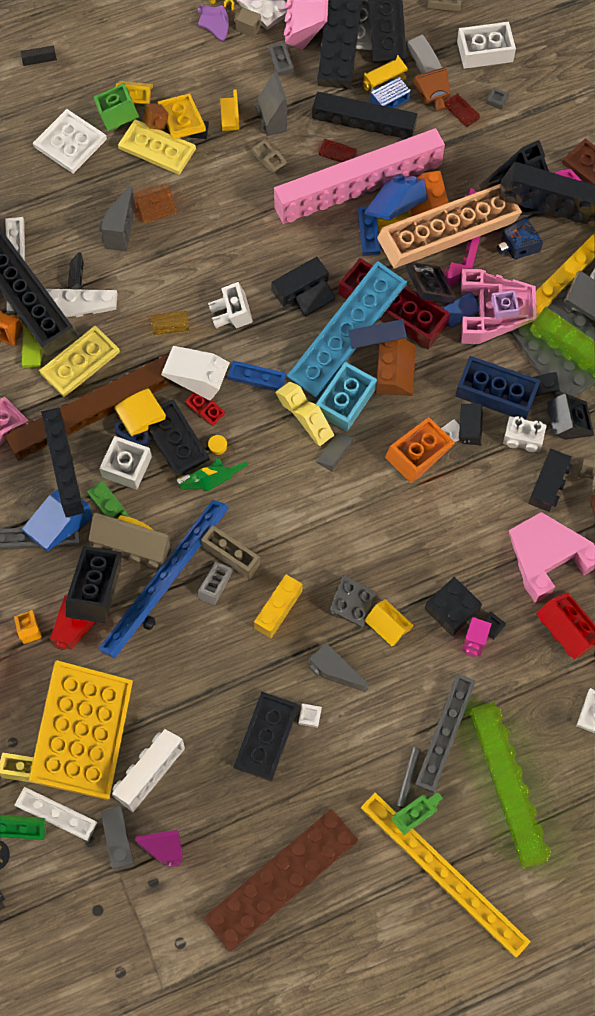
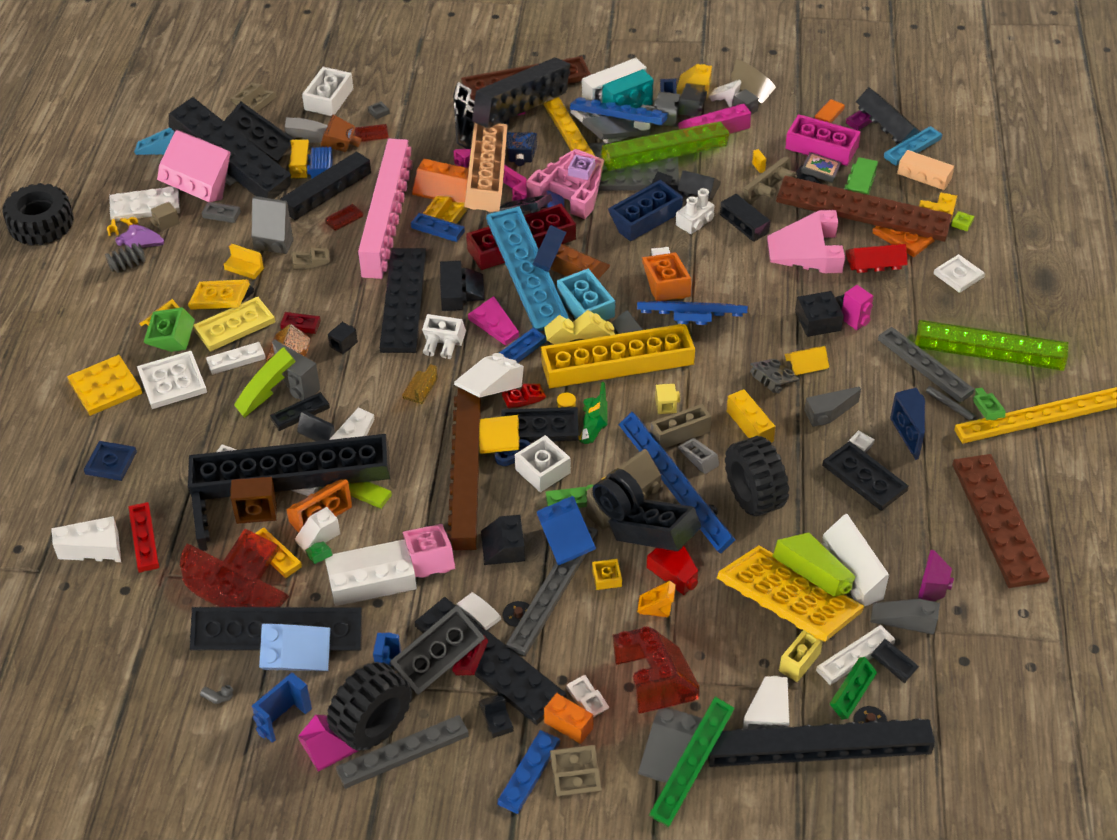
camera: 60 degrees left, 20 degrees down
black slope [21,45,57,66] -> none
light yellow plate [39,326,120,398] -> none
black brick [41,407,85,518] -> none
dark orange brick [142,103,169,130] -> none
blue slope [365,174,427,220] -> none
black hinge [459,404,483,446] -> none
none -> yellow plate [67,355,143,416]
none -> dark grey piece [105,242,146,273]
none -> white plate [206,342,266,375]
none -> lime slope [234,347,296,418]
none -> black tile [270,392,330,431]
none -> dark red plate [280,312,321,334]
none -> black brick [328,321,358,354]
none -> black plate [379,248,427,353]
none -> dark pink wing [468,296,519,346]
none -> black slope [481,514,525,565]
none -> yellow brick [541,324,695,389]
none -> black wheel [592,468,644,521]
none -> yellow piece [592,559,622,590]
none -> blue plate [637,301,747,325]
none -> light yellow brick [655,384,680,414]
none -> black tyre [725,436,789,517]
none -> lime slope [773,532,855,597]
none -> black tile [871,639,919,683]
none -> dark blue slope [890,388,925,460]

